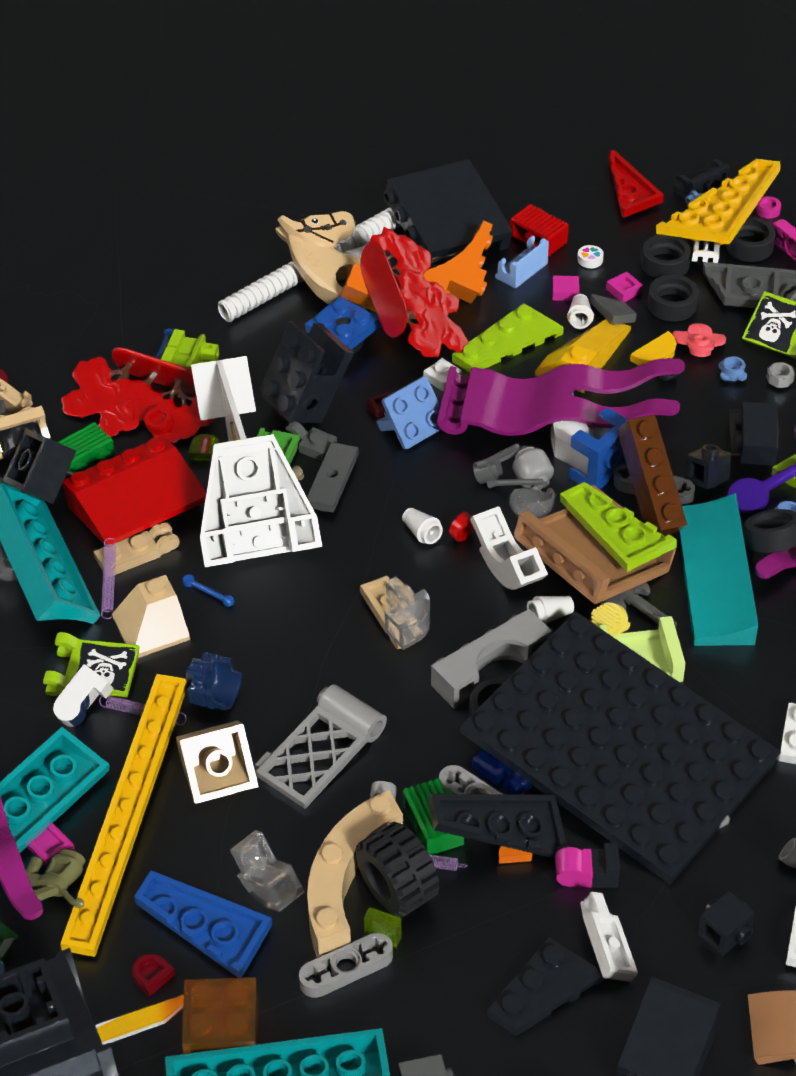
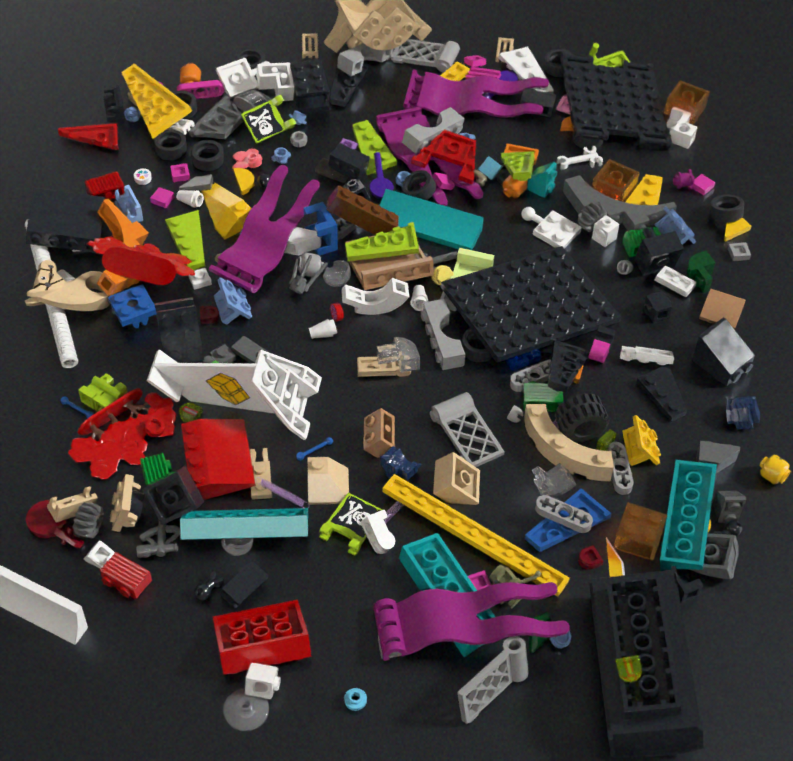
camera: 70 degrees left, 5 degrees up
none -> medium nougat brick [363,408,395,458]
none -> light grey beam [535,495,593,533]
none -> yellow bracket [622,415,661,466]

